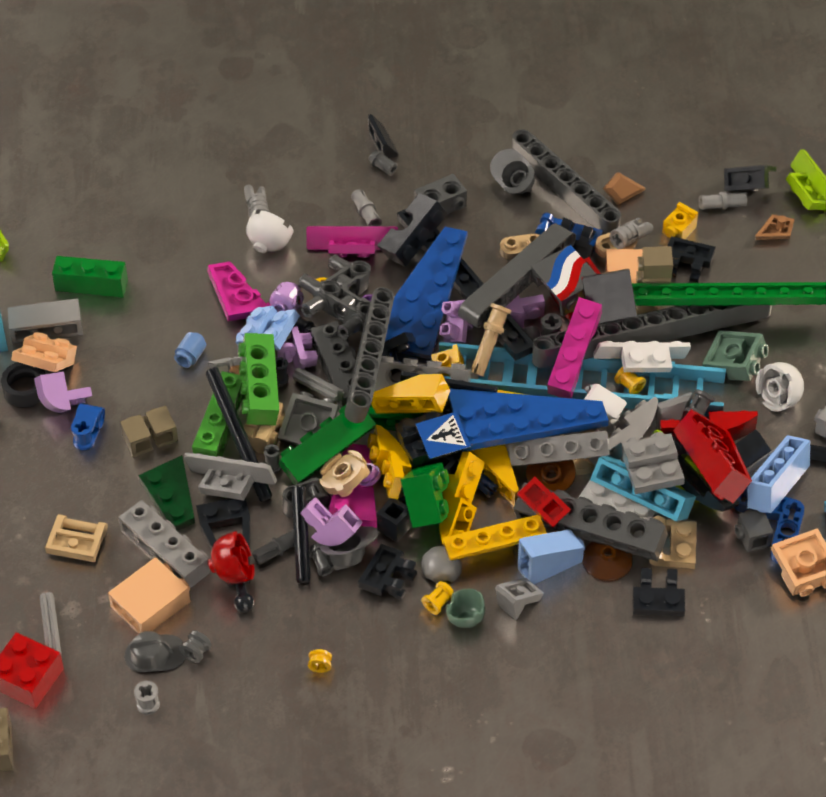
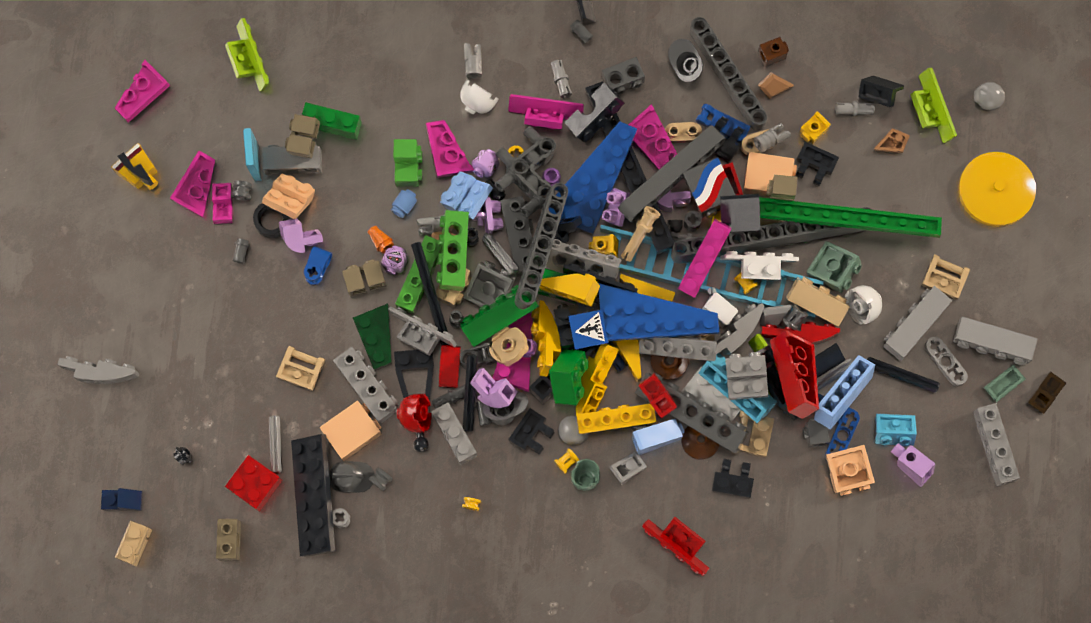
camera: 10 degrees right, 25 degrees up
none -> dark tan piece [285,114,320,159]
none -> black plate [291,434,335,557]
none -> orange cone [368,226,394,254]
none -> lavender head [381,246,409,275]
none -> bright green brick [393,139,423,187]
none -> light grey brick [431,403,477,465]
none -> red slope [439,345,461,388]
none -> dark pink wing [628,104,677,170]
none -> red bracket [642,517,710,576]
none -> reddish brown brick [758,37,789,67]
none -> tan brick [786,276,850,327]

